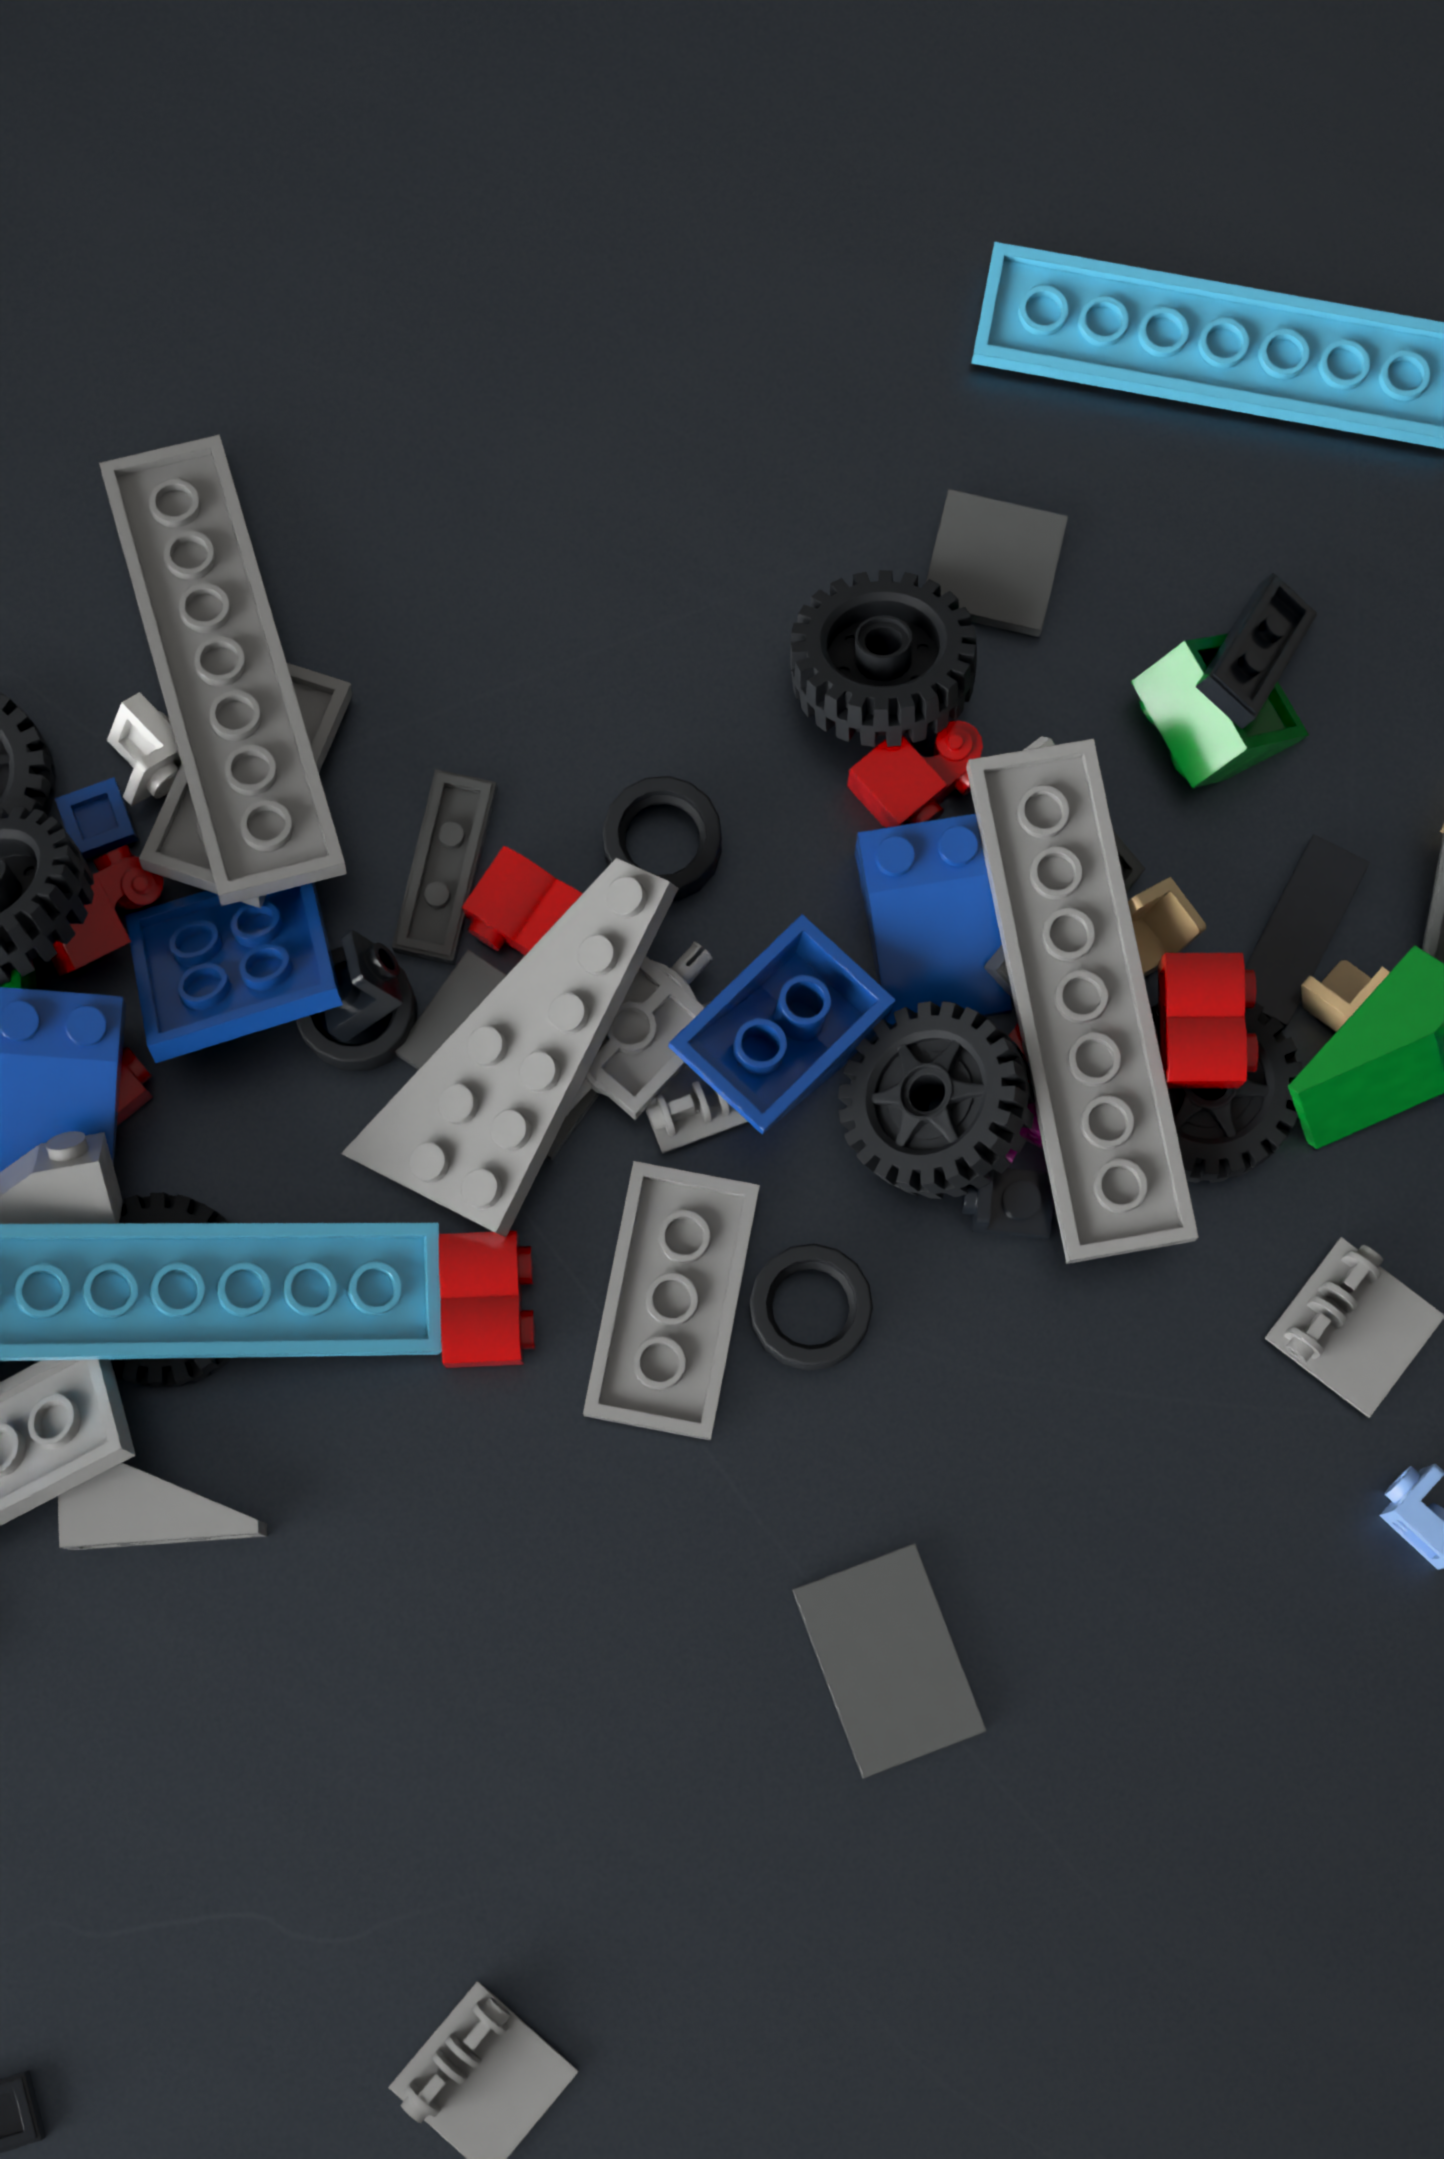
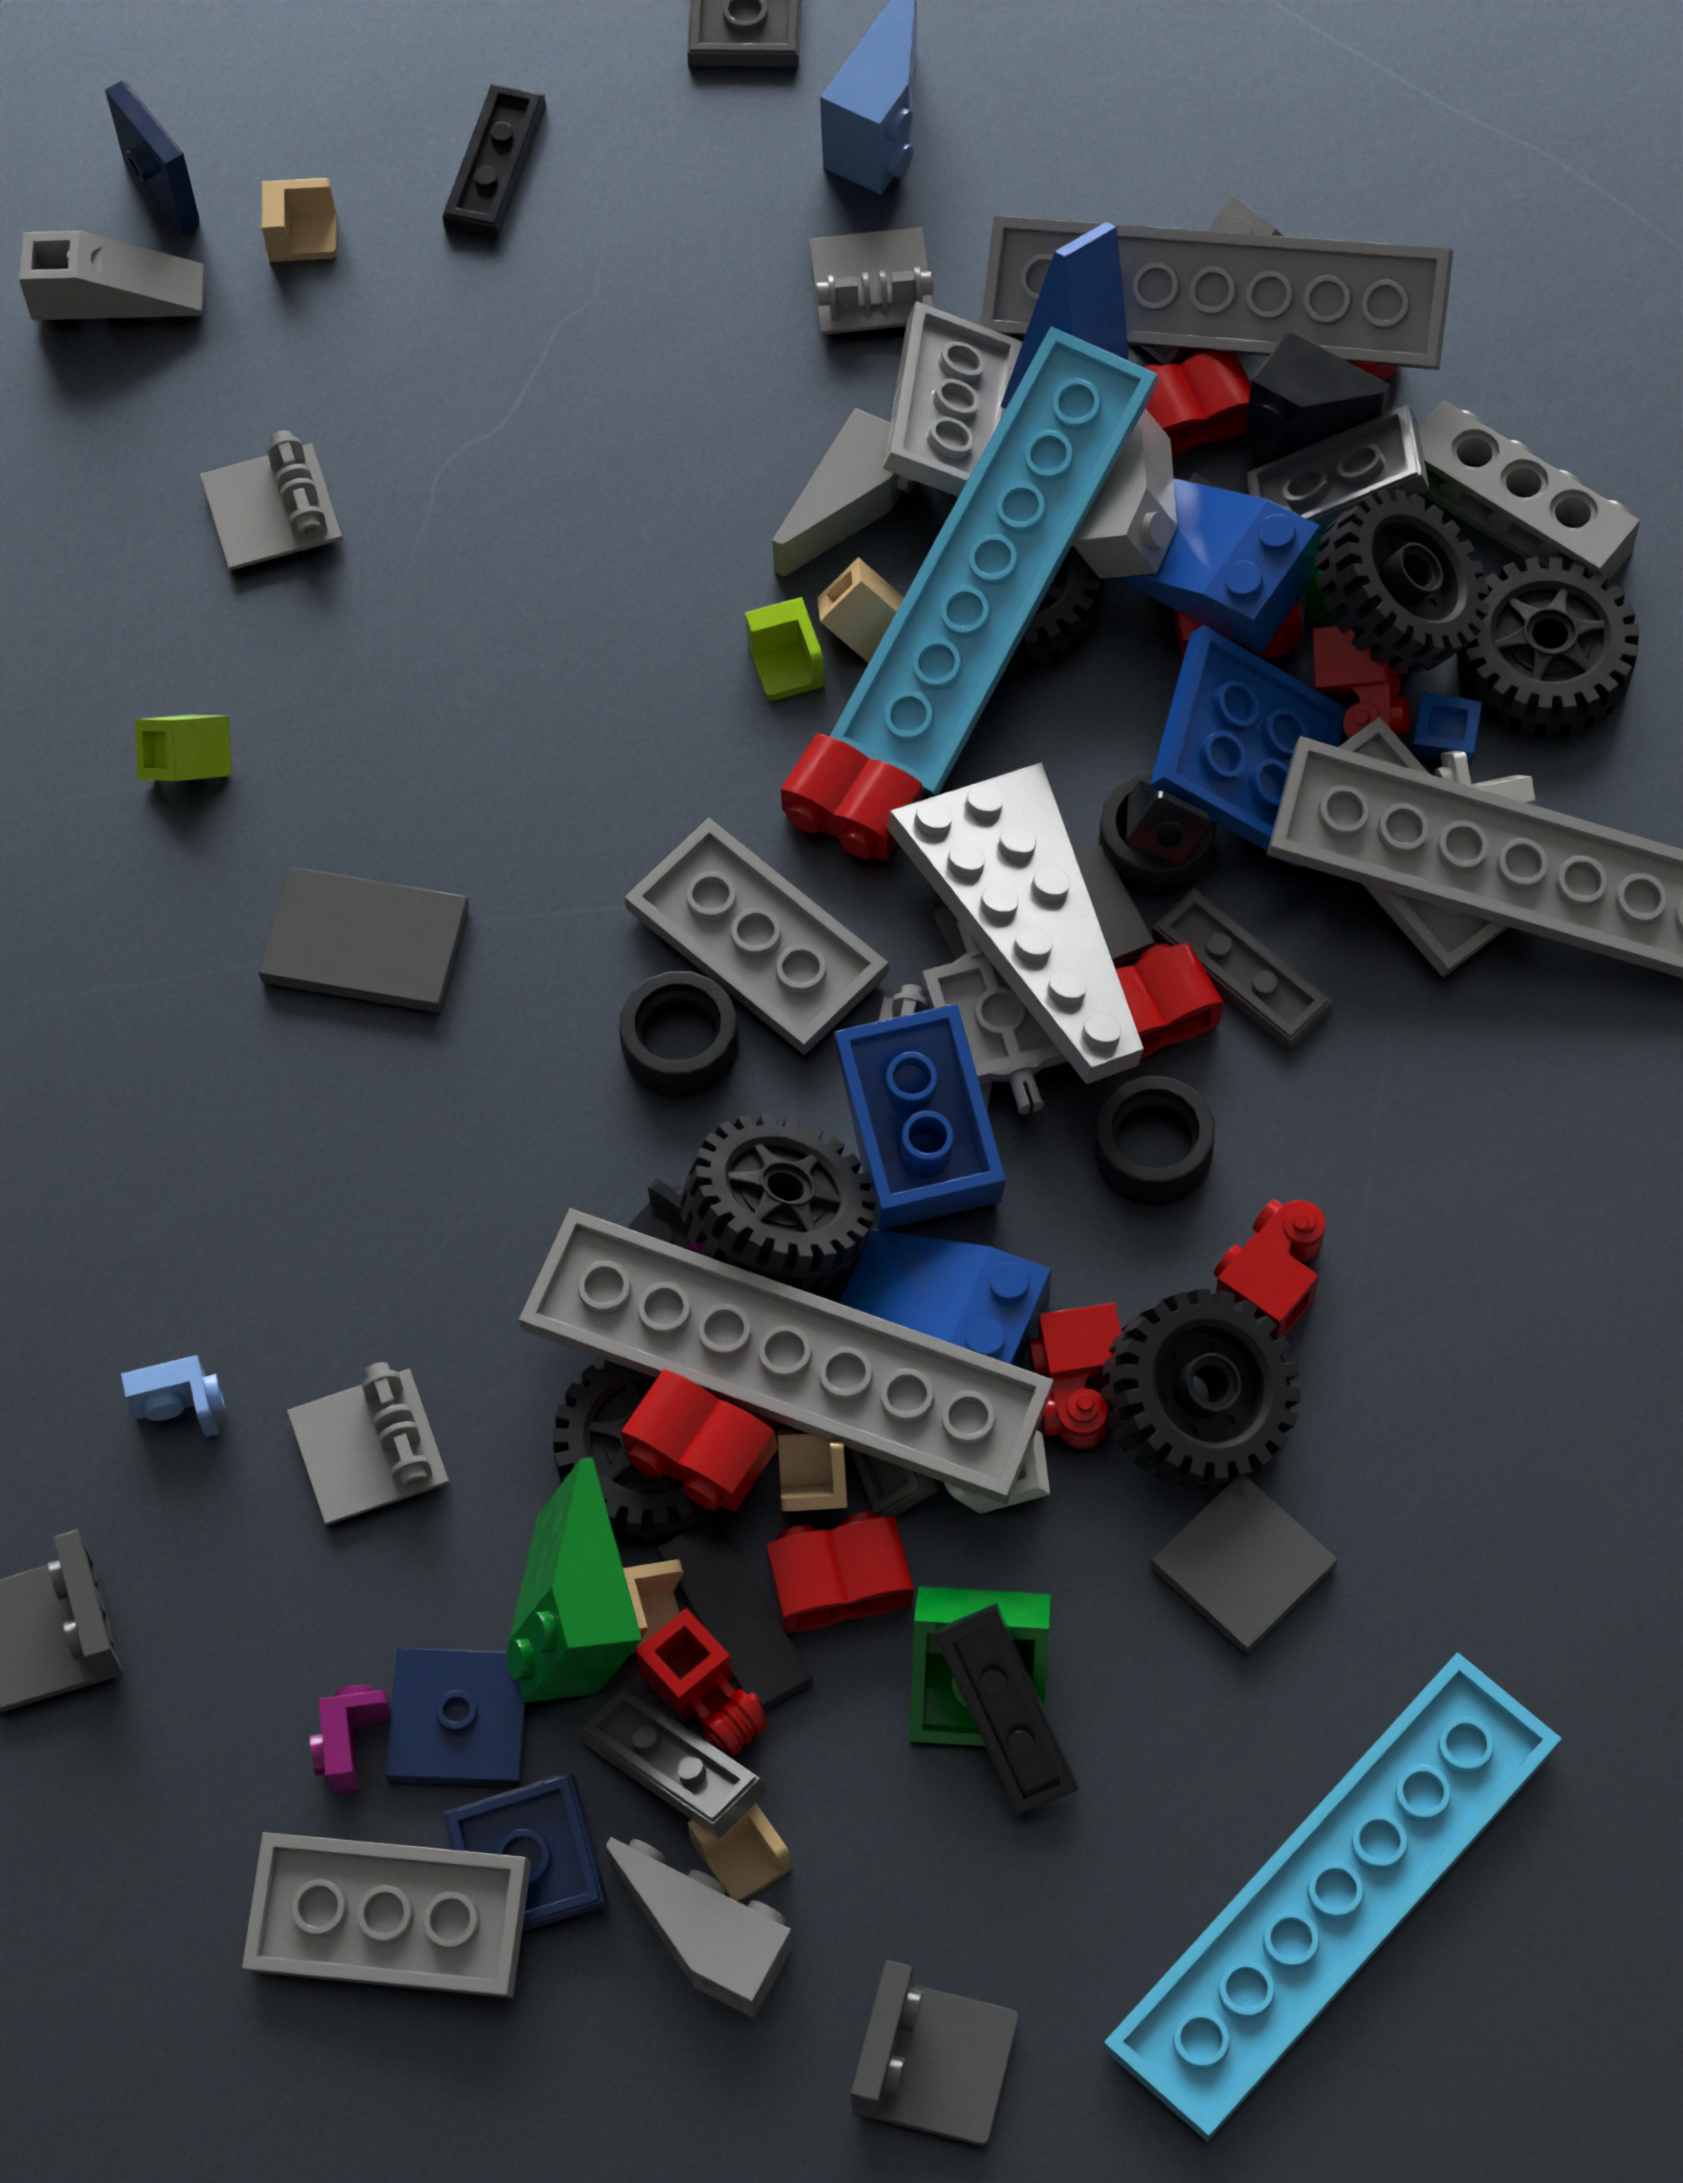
camera: 125 degrees right, 15 degrees down
none -> lime panel [134,715,232,781]
none -> red brick [635,1608,768,1758]
none -> lime panel [745,597,825,701]
none -> red brick [766,1511,913,1633]
none -> tan panel [817,557,904,663]
none -> red brick [1214,1199,1326,1340]

